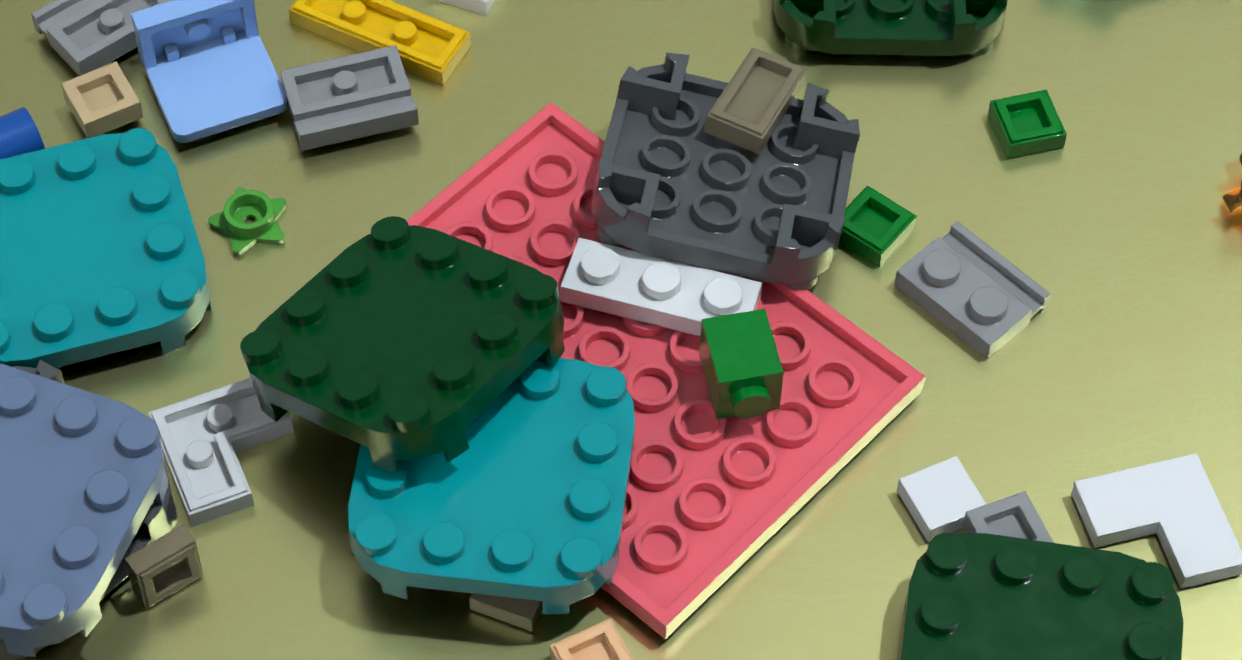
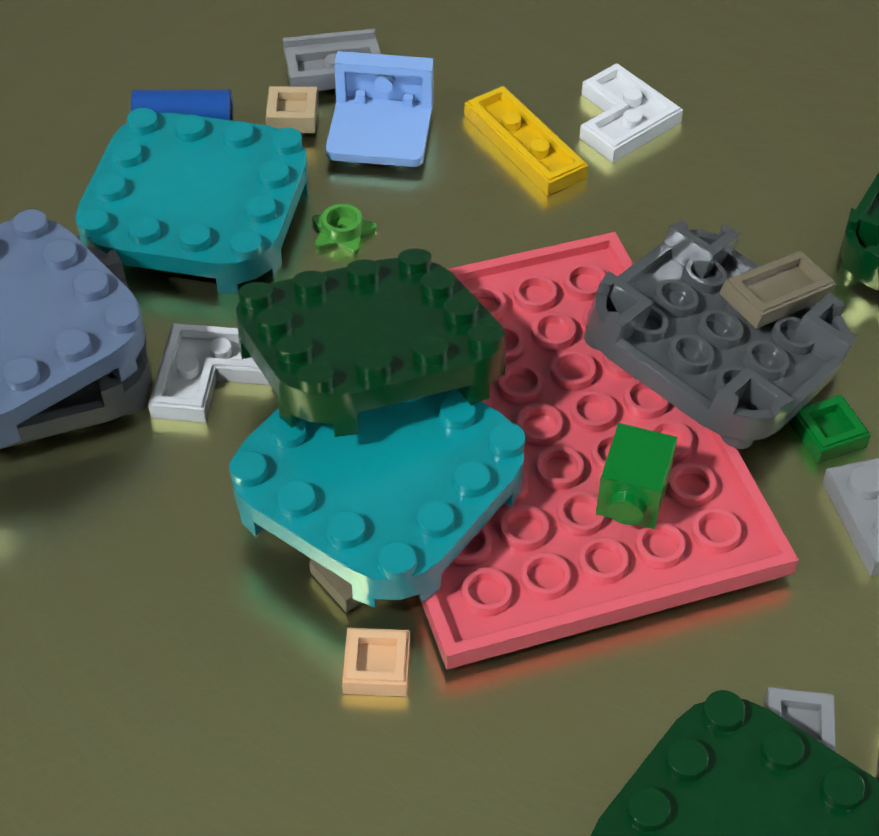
camera: 30 degrees right, 5 degrees down
dark tan tile [124,524,203,609] -> none
light grey plate [280,45,419,151] -> none
white plate [560,237,762,336] -> none
white tile [897,456,986,542] -> none

